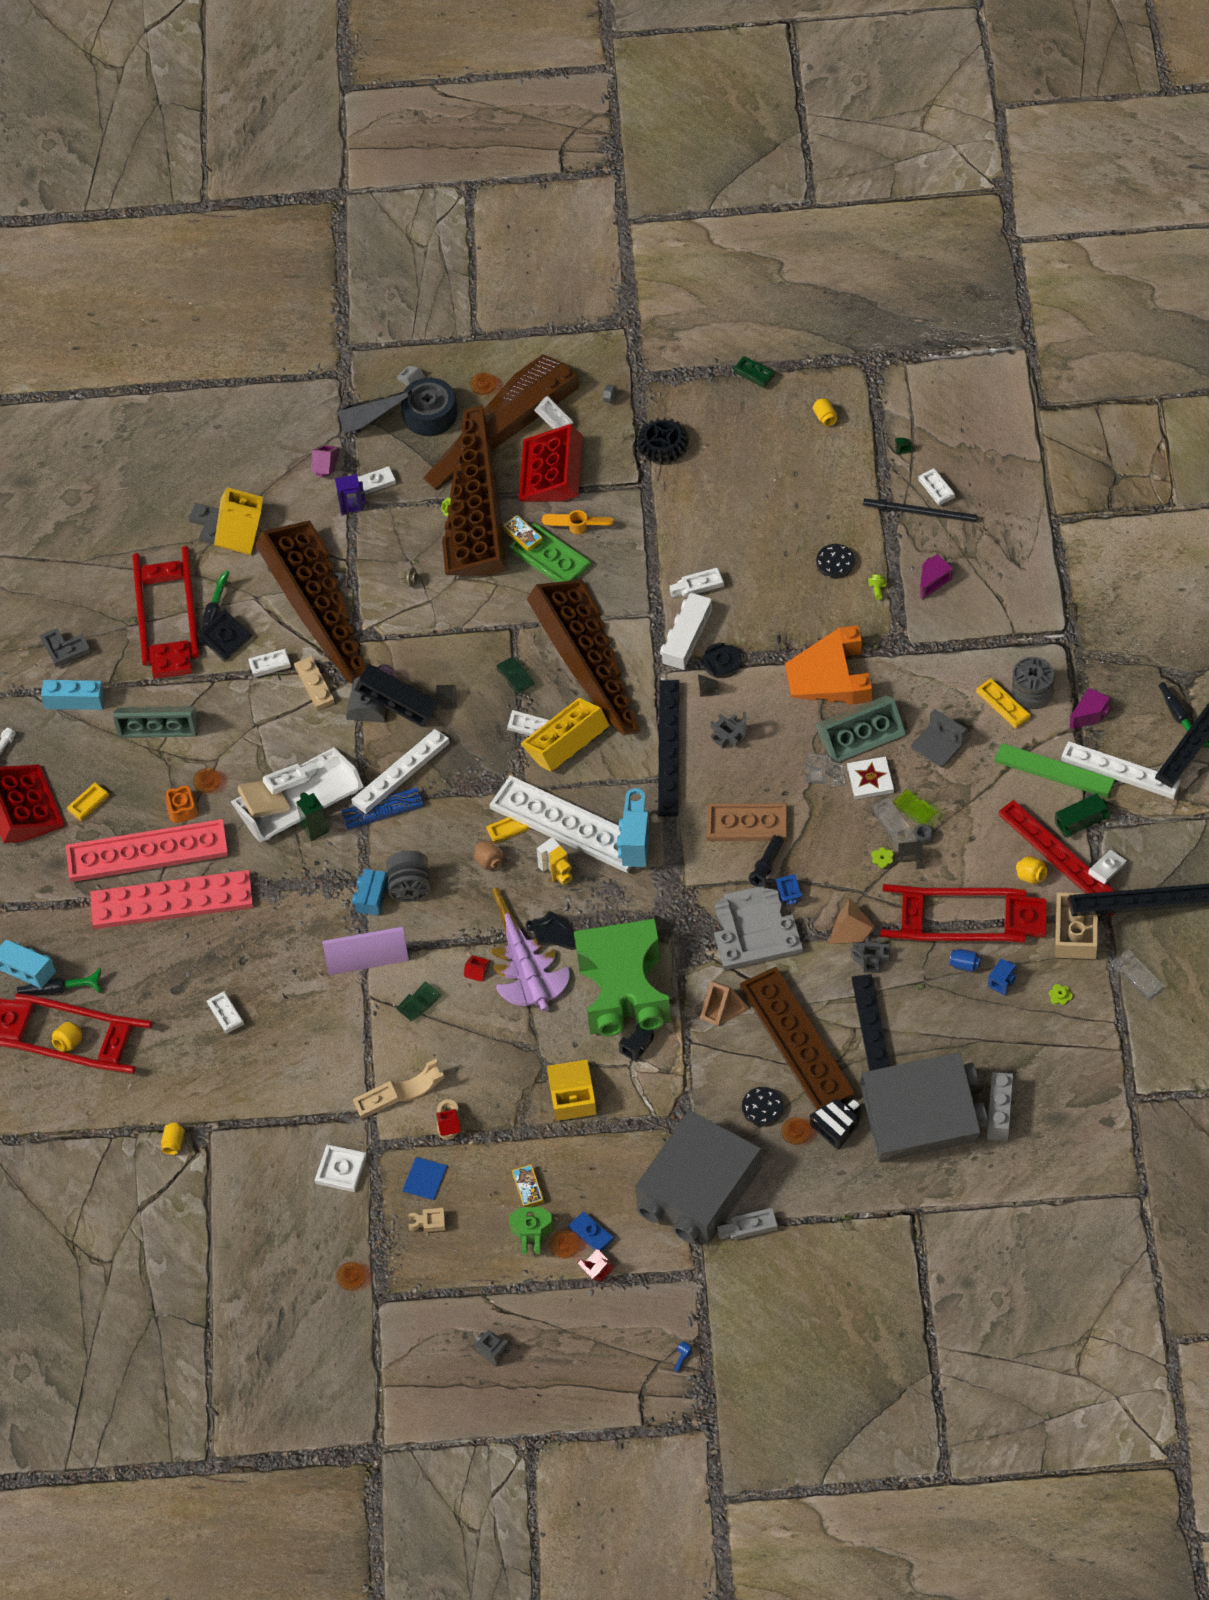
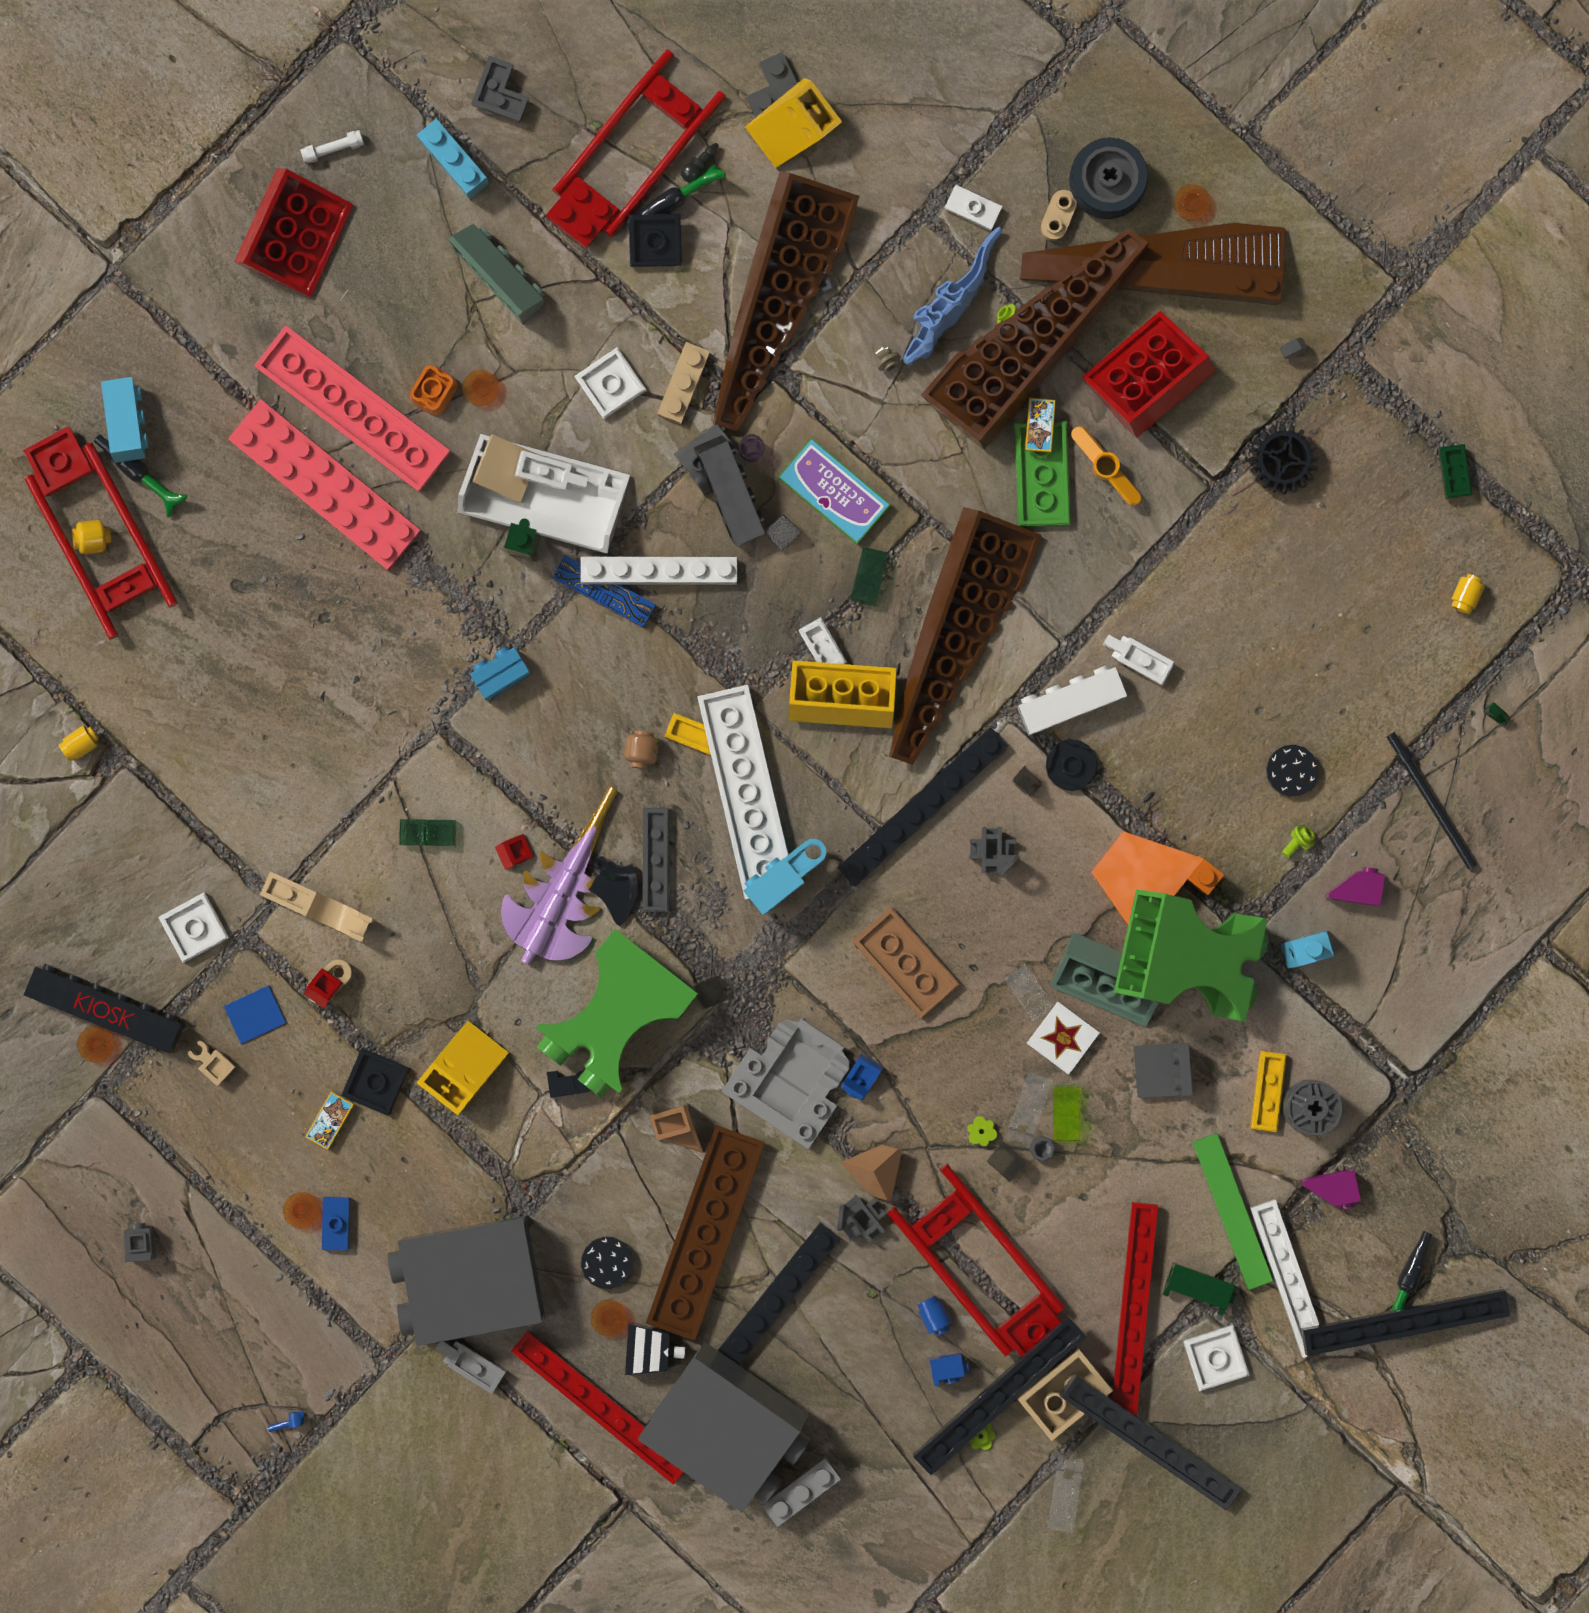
camera: 45 degrees right, 30 degrees up
yellow tile [67,782,110,822] -> none
white plate [206,991,244,1034] -> none
white plate [248,648,291,677] -> none
magenta slope [311,445,340,477] -> none
lavender slope [322,927,409,975] -> none
dark purple window [335,474,366,516] -> none
black wedge [338,390,412,434] -> none
dark grey wheel [386,850,431,902] -> none
light grey slope [396,366,425,386] -> none
bright green hinge [509,1207,553,1254] -> none
white plate [534,396,573,429] -> none
yellow hips [537,837,572,886] -> none
panel [577,1249,615,1282] -> none
black pin [748,835,784,887] -> none
white plate [918,468,955,506] -> none
yellow head [1016,856,1047,885] -> none
white plate [1088,850,1127,885] -> none
none -> black brick [24,963,185,1053]
none -> black tile [341,1047,410,1116]
none -> red plate [511,1330,683,1485]
none -> white tile [574,347,647,420]
none -> dark grey tile [643,808,669,912]
none -> pearl dark grey bar [681,143,719,183]
none -> tile [778,438,891,544]
none -> medium blue animal [903,227,1003,365]
none -> black plate [913,1315,1086,1475]
none -> tan plate [1041,190,1077,241]
none -> bright green brick [1114,889,1268,1022]
none -> white tile [1183,1324,1250,1391]
none -> medium azure torso [1280,930,1335,969]

